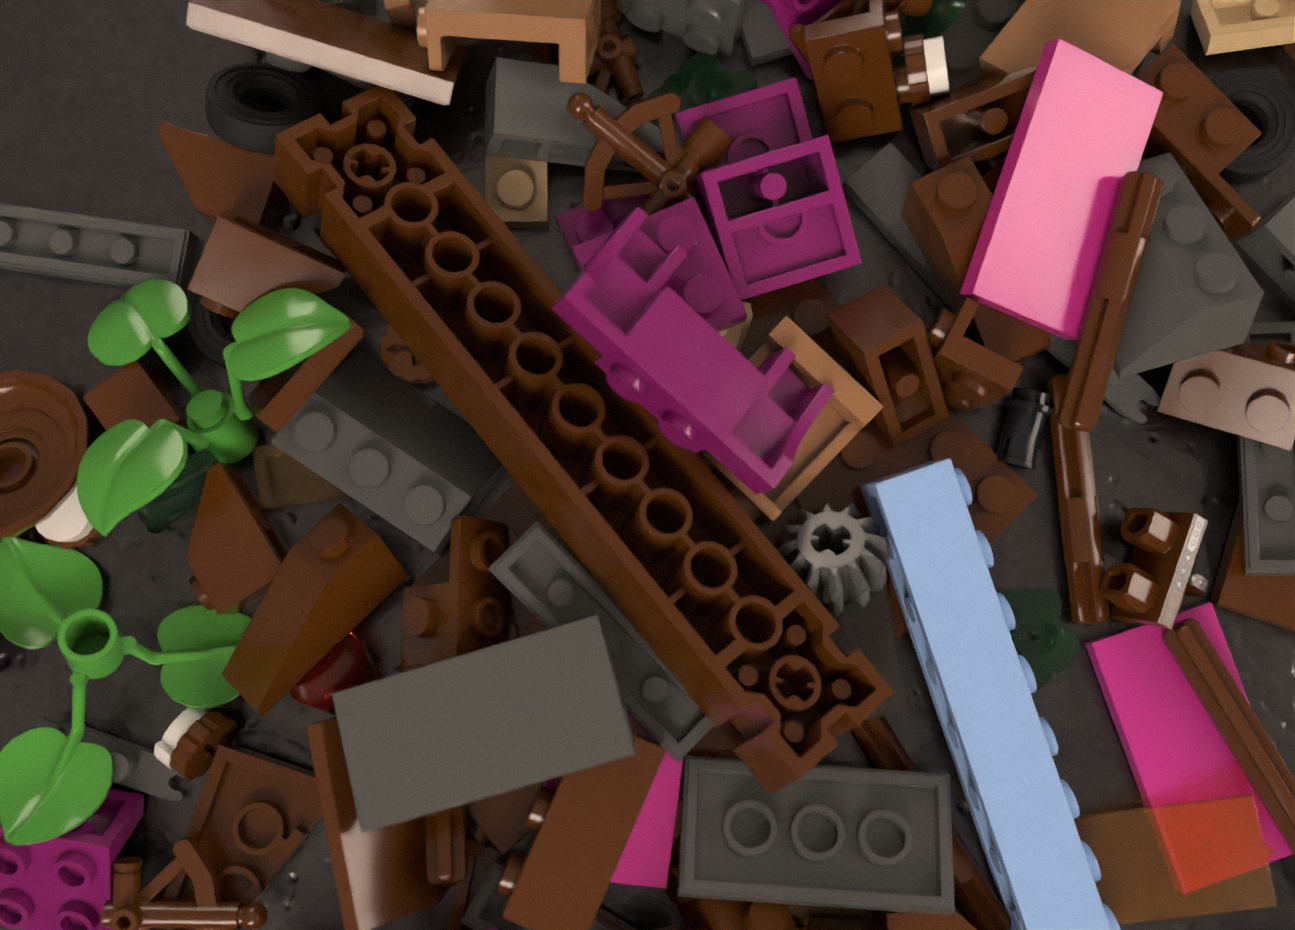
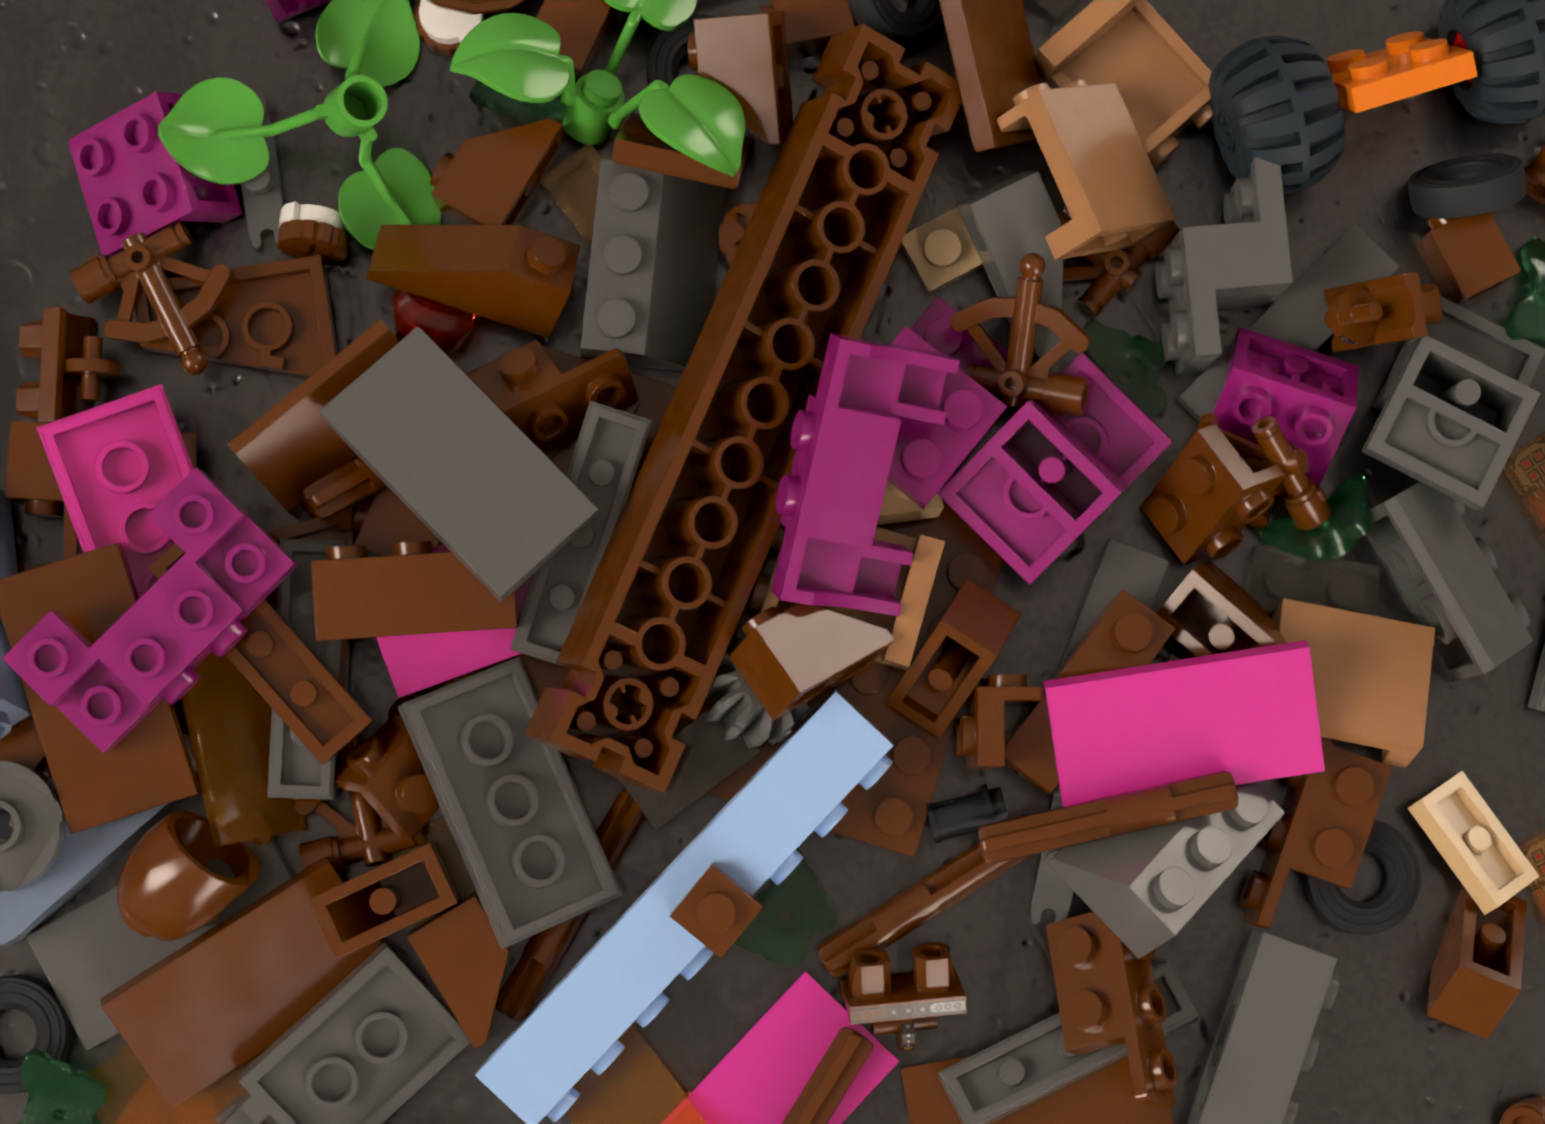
camera: 55 degrees right, 0 degrees up
piece [903,33,950,107] -> none
none -> reddish brown plate [670,862,764,958]
none -> slope [729,604,895,721]

